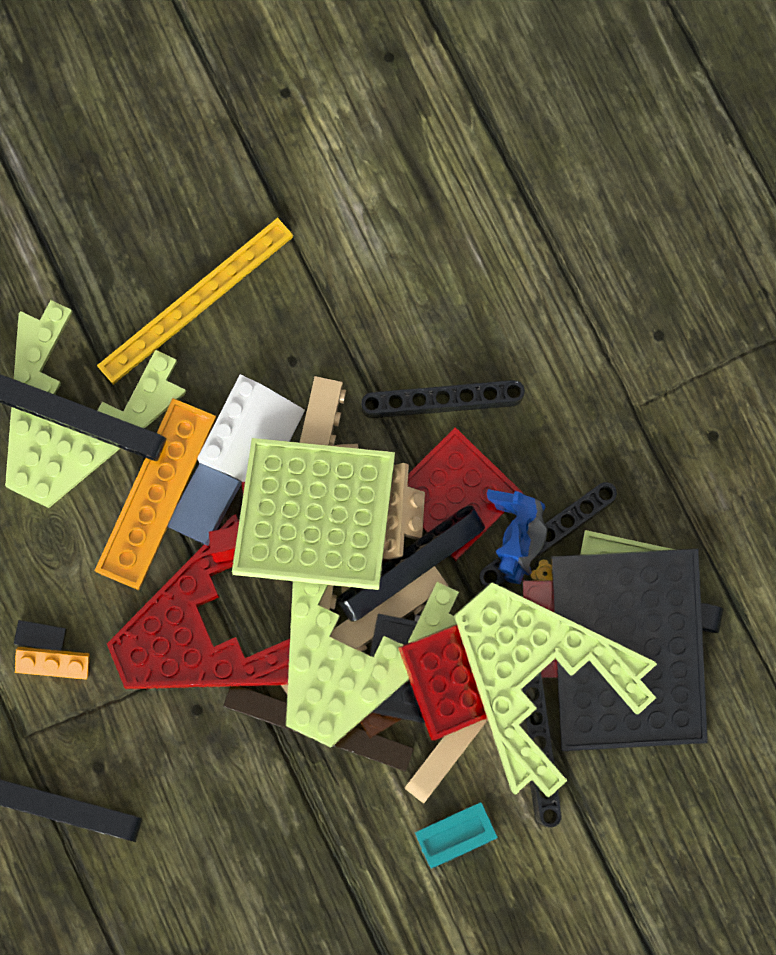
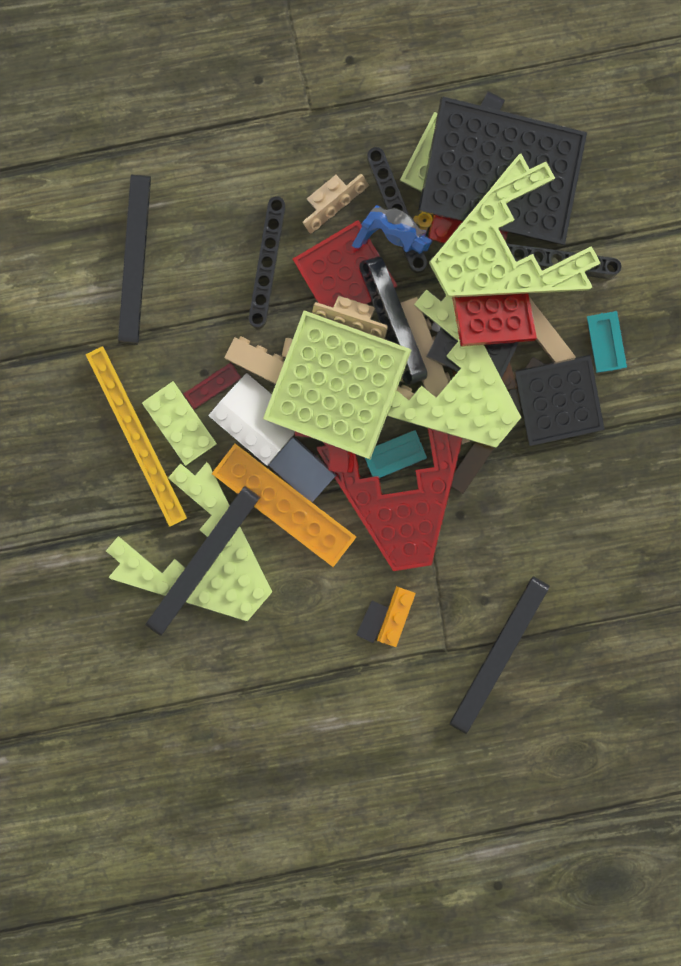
camera: 75 degrees left, 10 degrees up
none -> black beam [118,174,151,345]
none -> yellowish green plate [142,381,217,466]
none -> dark red tile [183,362,241,410]
none -> tan bracket [303,174,369,233]
none -> teal piece [365,430,427,478]
none -> black plate [514,355,605,446]

